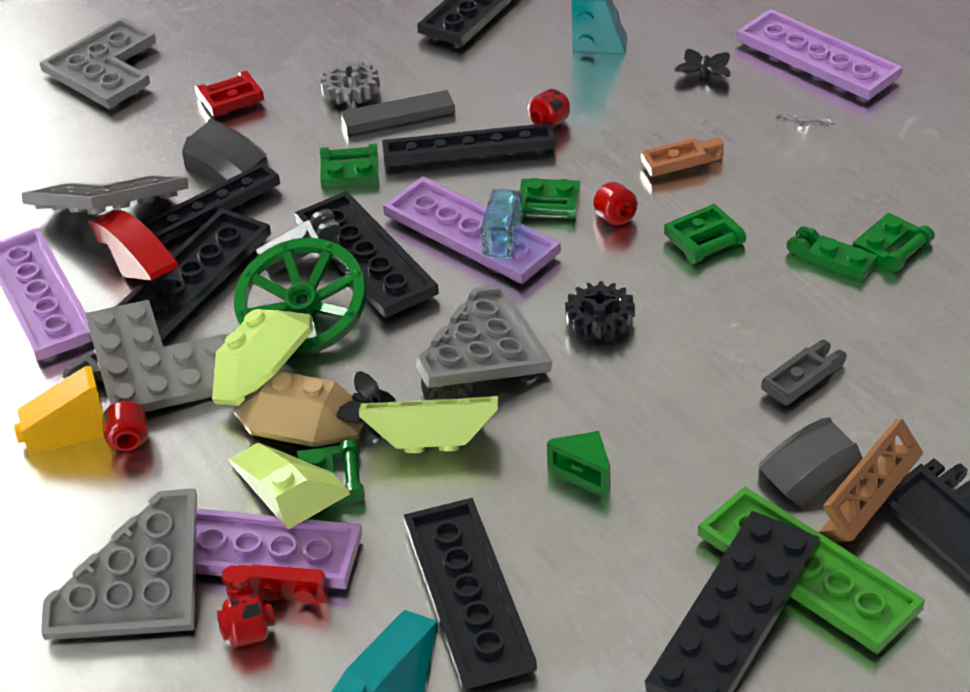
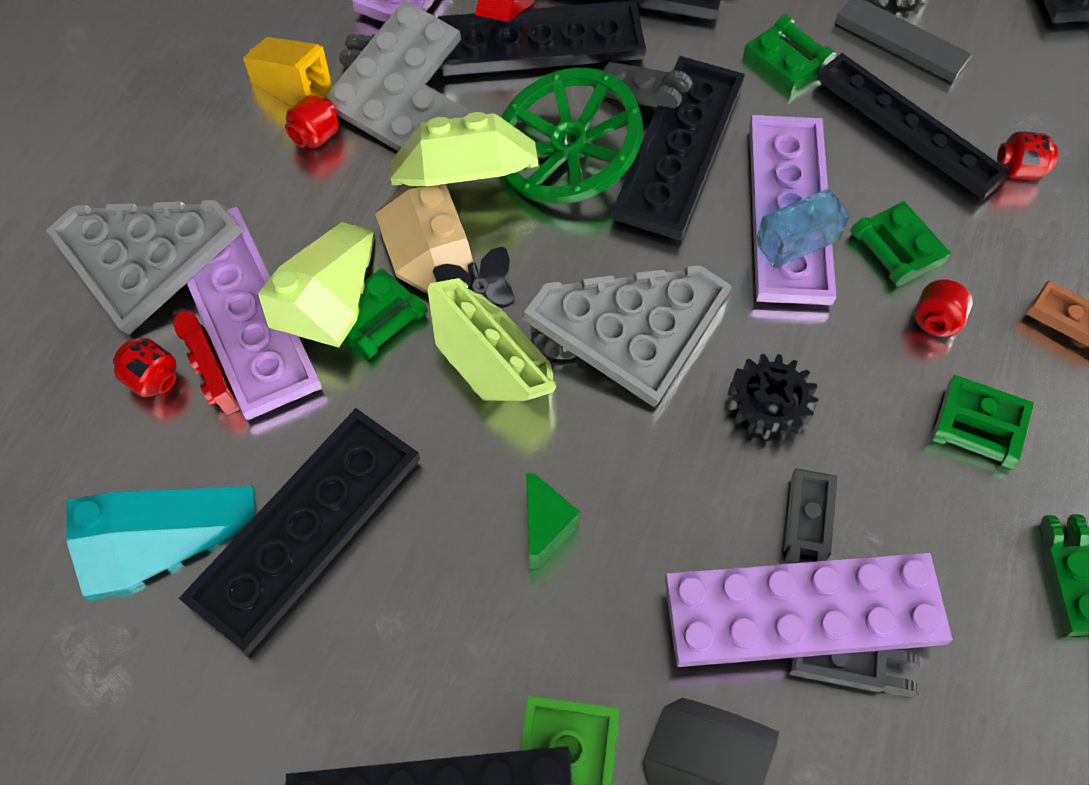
camera: 50 degrees right, 20 degrees up
none -> lavender plate [665,553,953,667]
none -> dark grey hinge [784,468,837,564]

